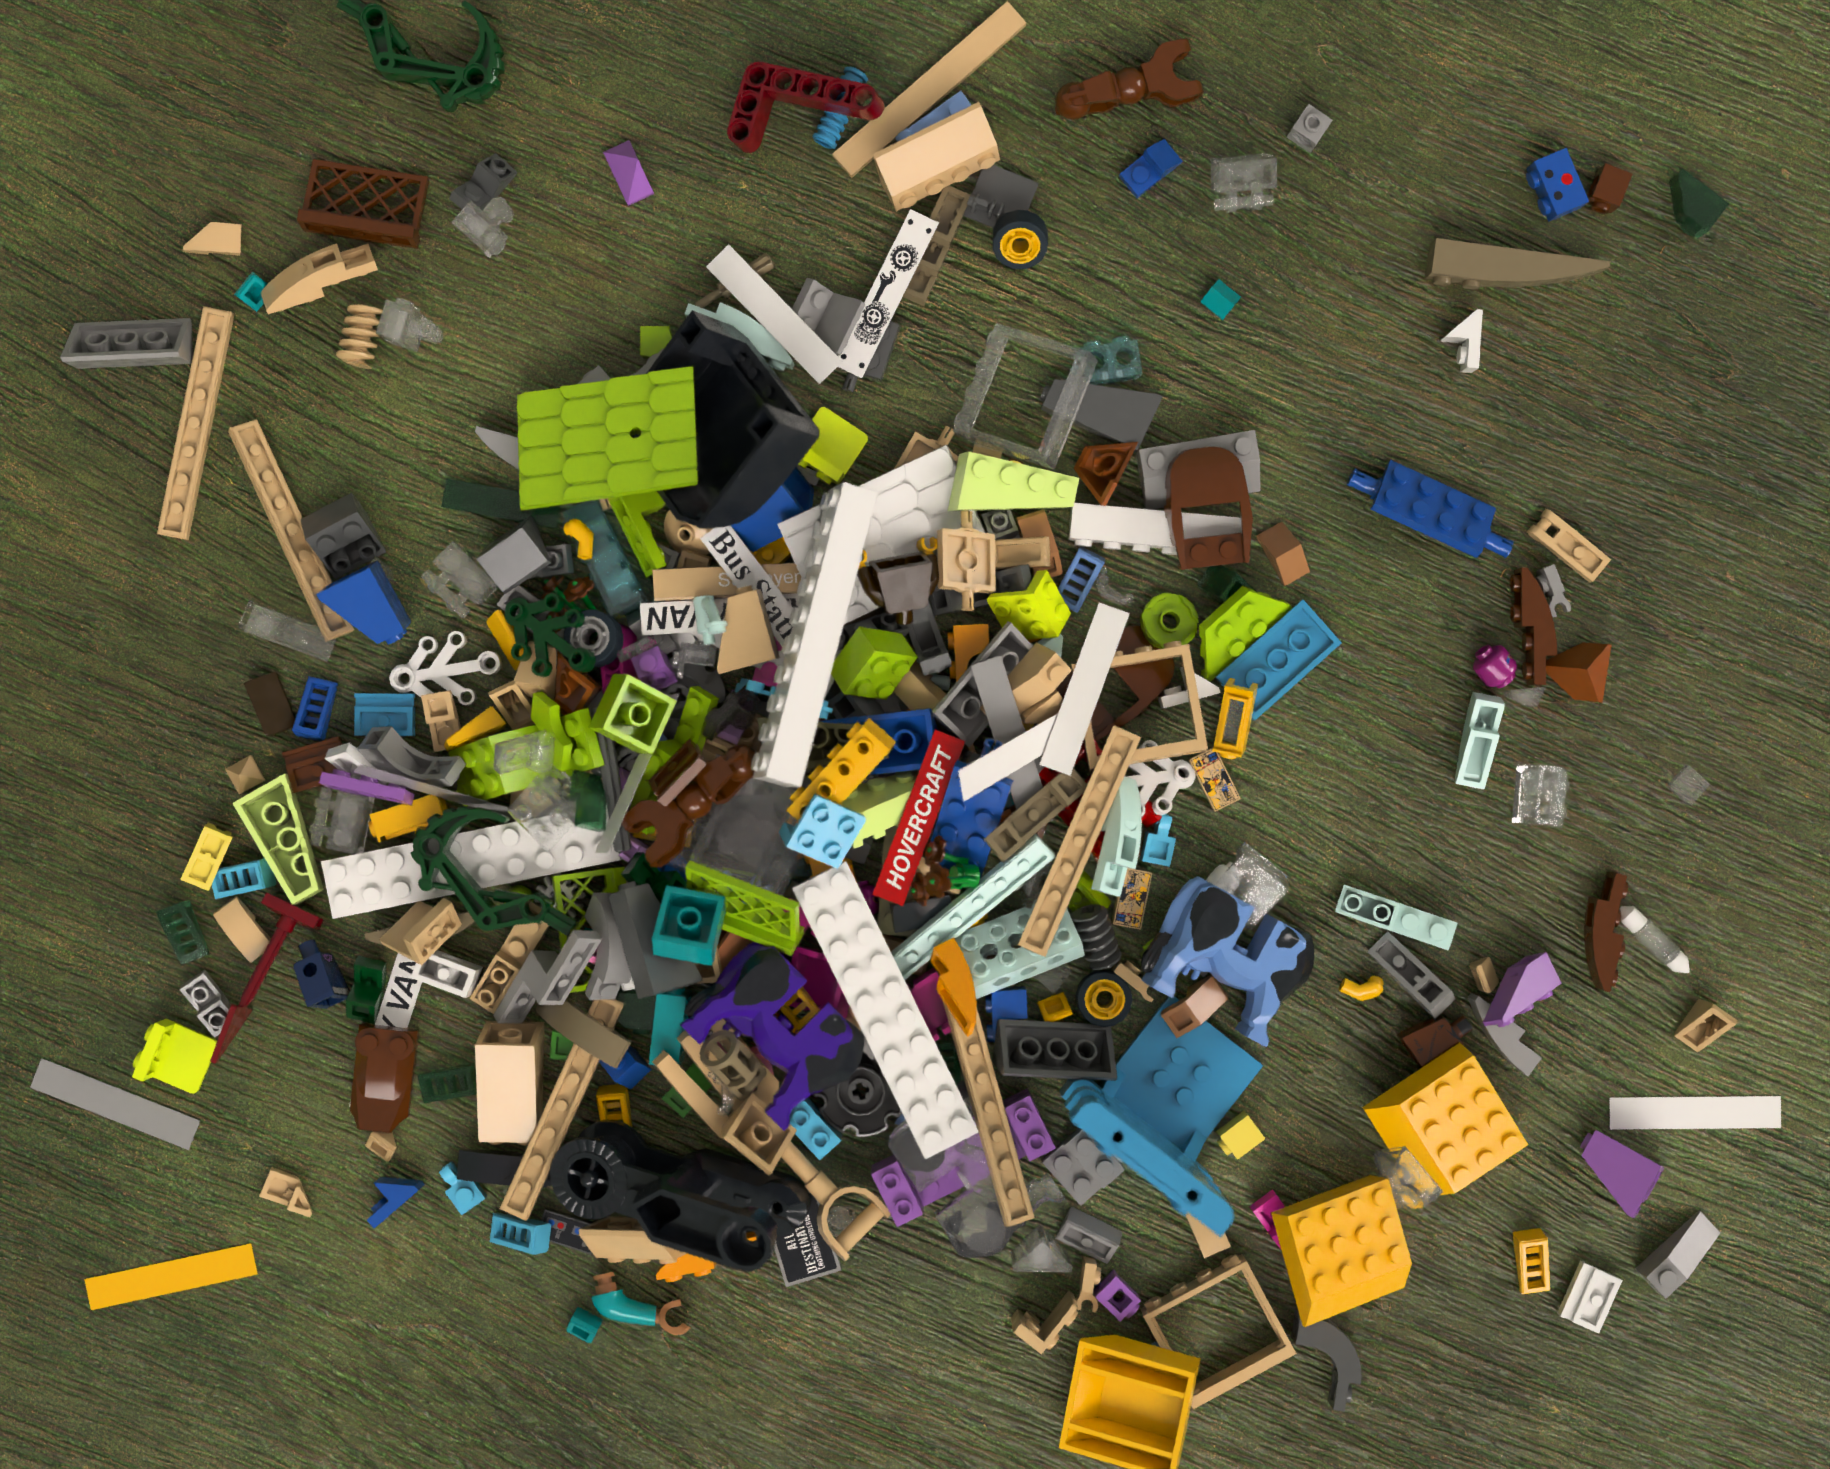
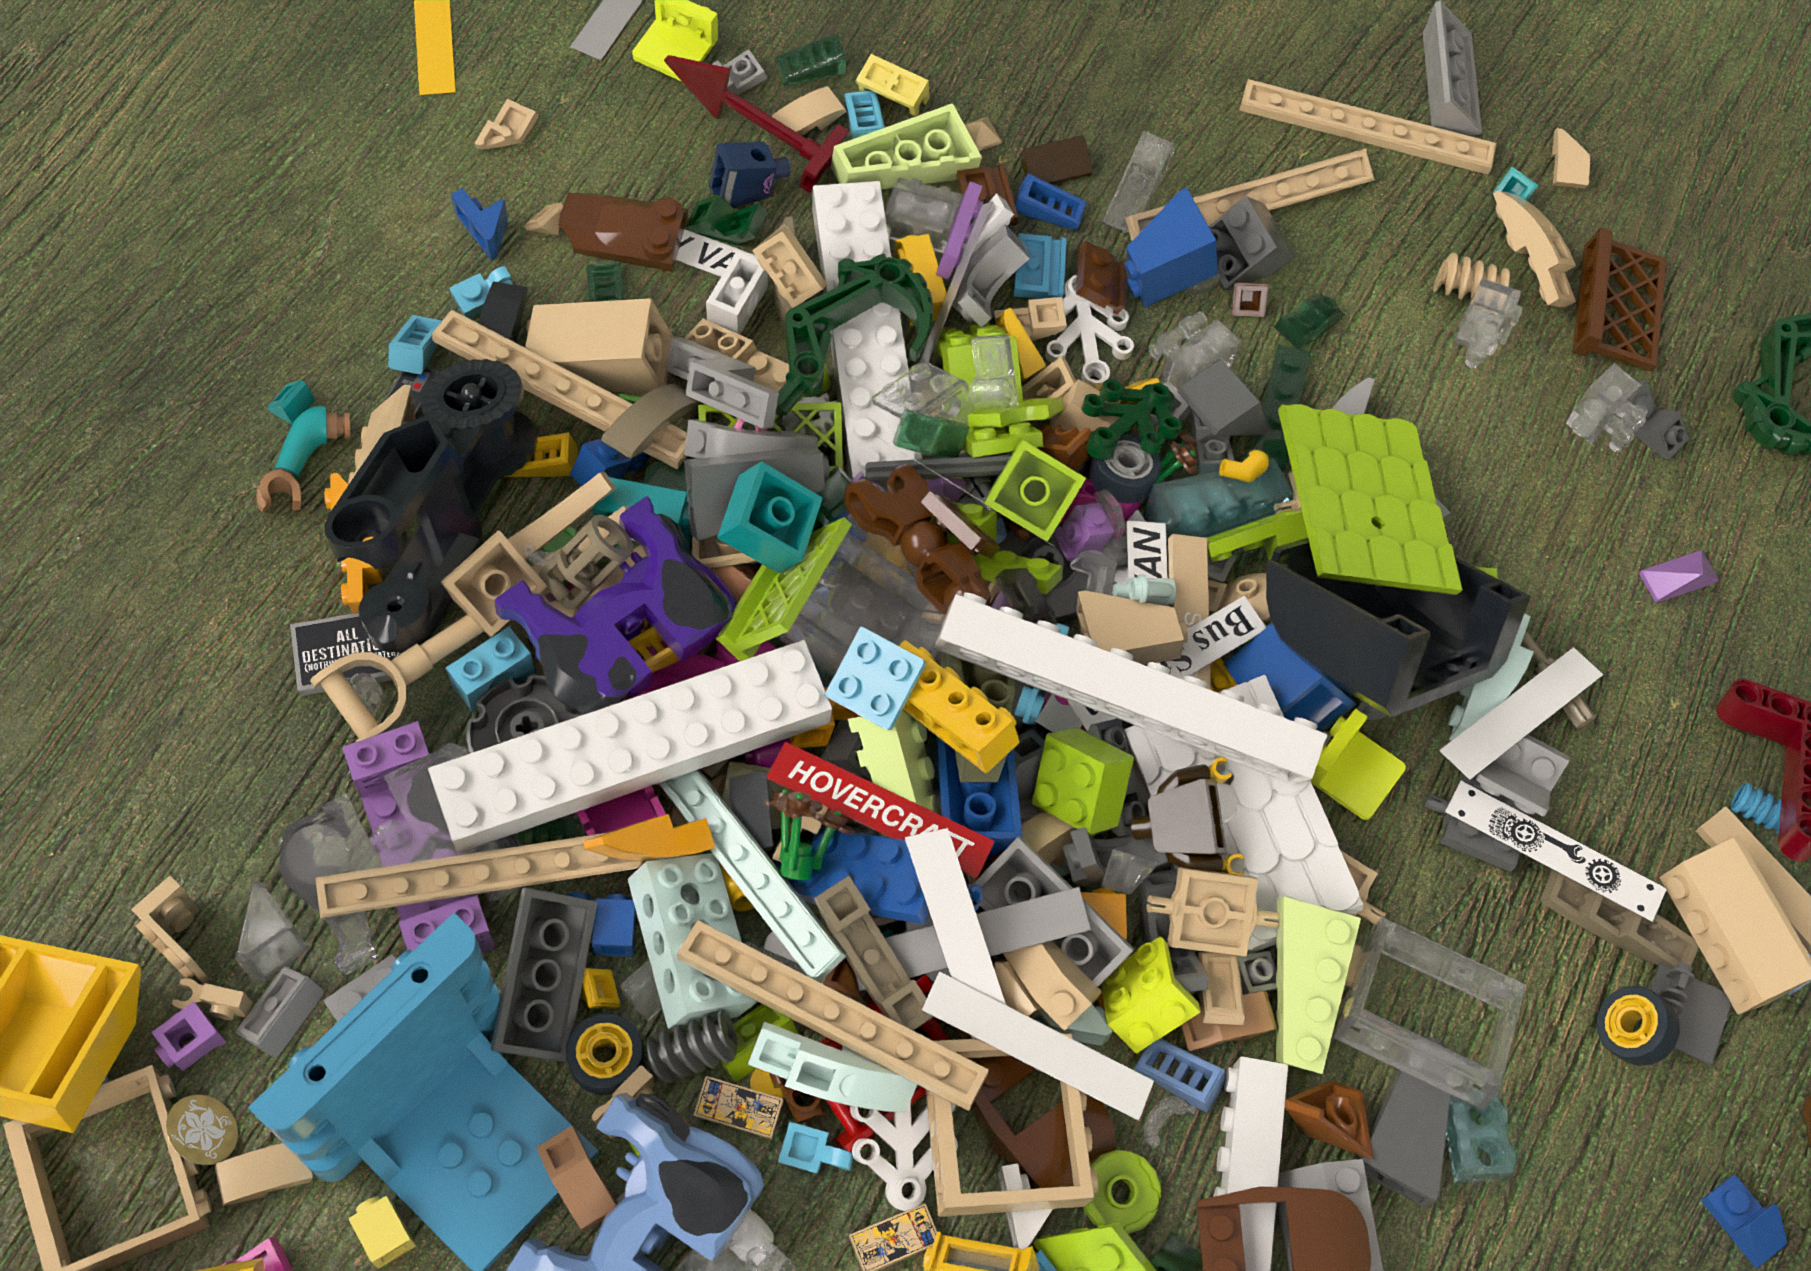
camera: 85 degrees right, 25 degrees down
none -> pearl gold sticker [166,1095,238,1165]
none -> reddish brown plate [1076,241,1126,315]
none -> clear slope [1102,849,1157,895]
none -> slope [1231,282,1269,317]
none -> clear green slope [1274,293,1345,349]

